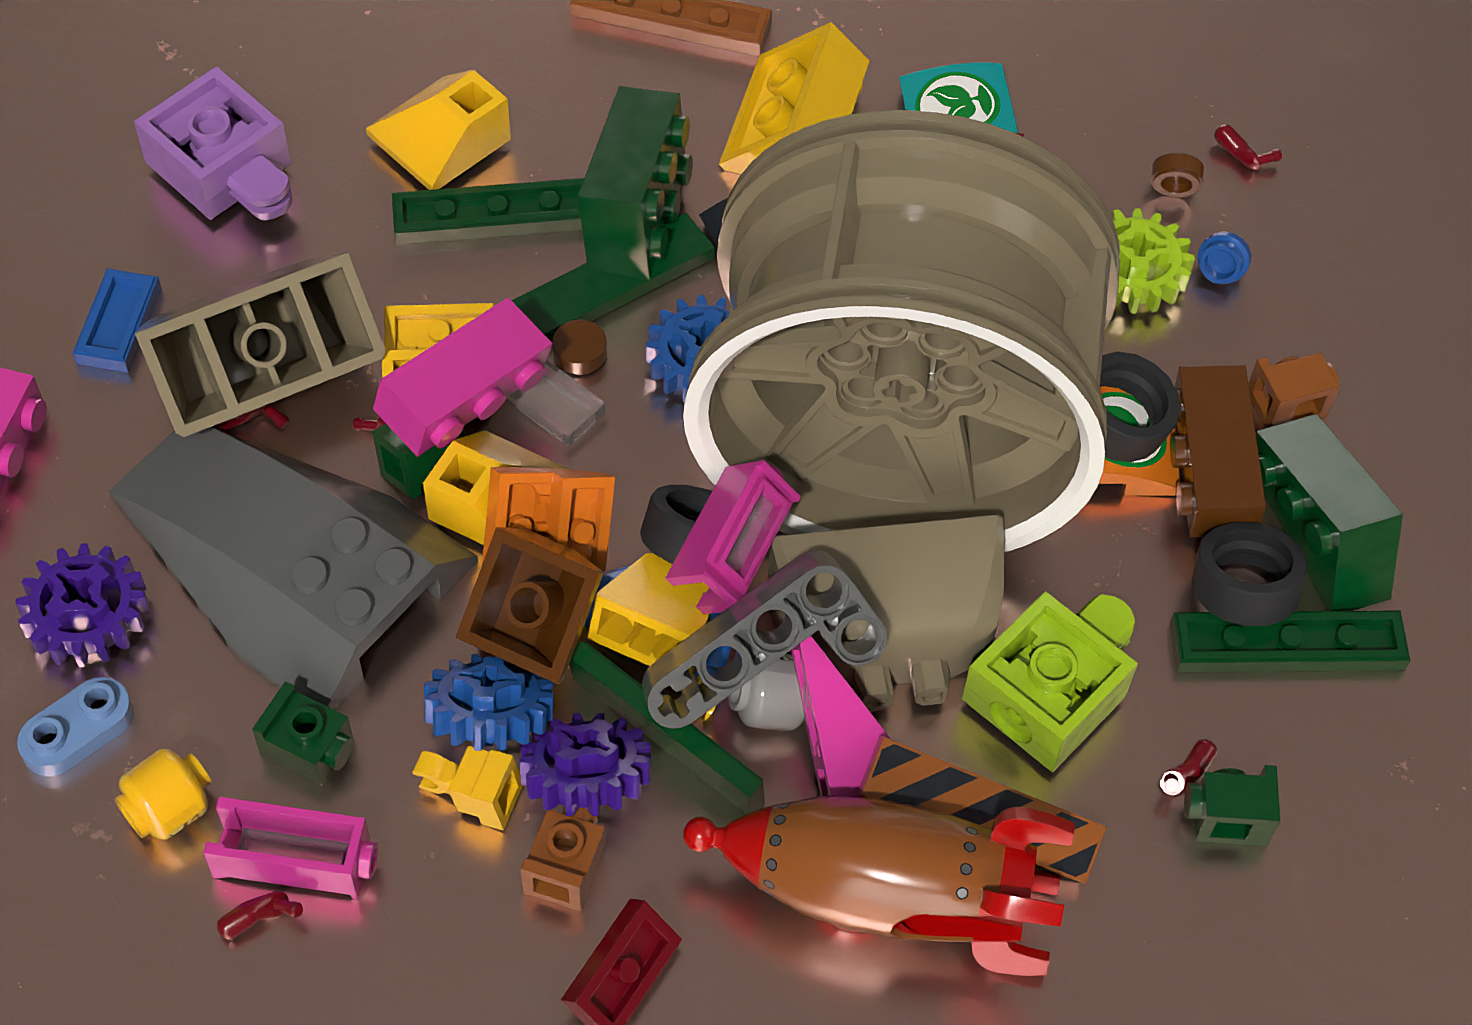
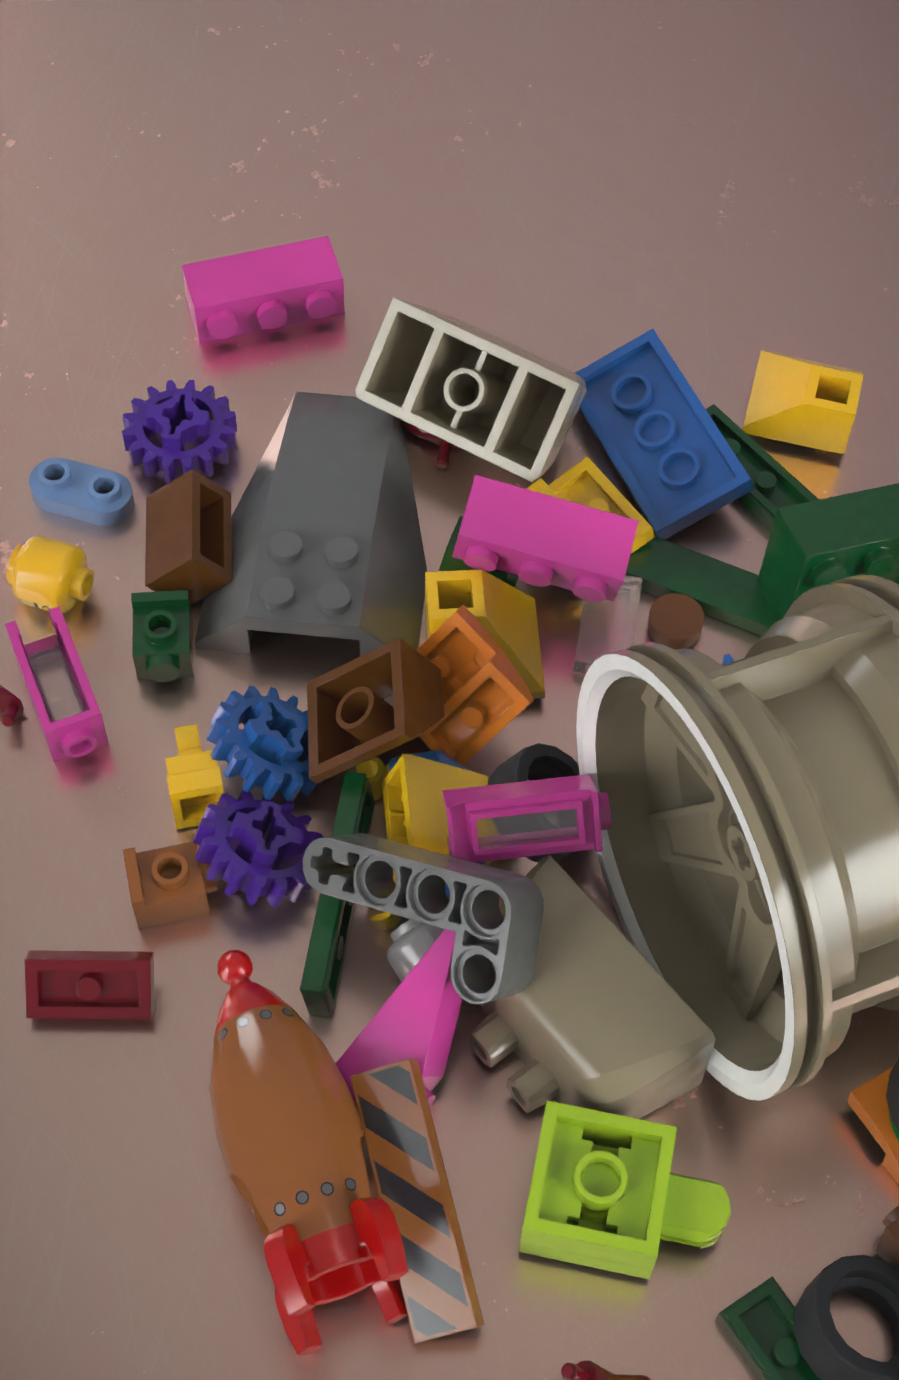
camera: 60 degrees right, 0 degrees up
blue tile [72,268,162,373] -> none
medium lavender brick [134,66,293,220] -> none
none -> reddish brown piece [145,469,232,605]
none -> blue plate [574,329,754,540]

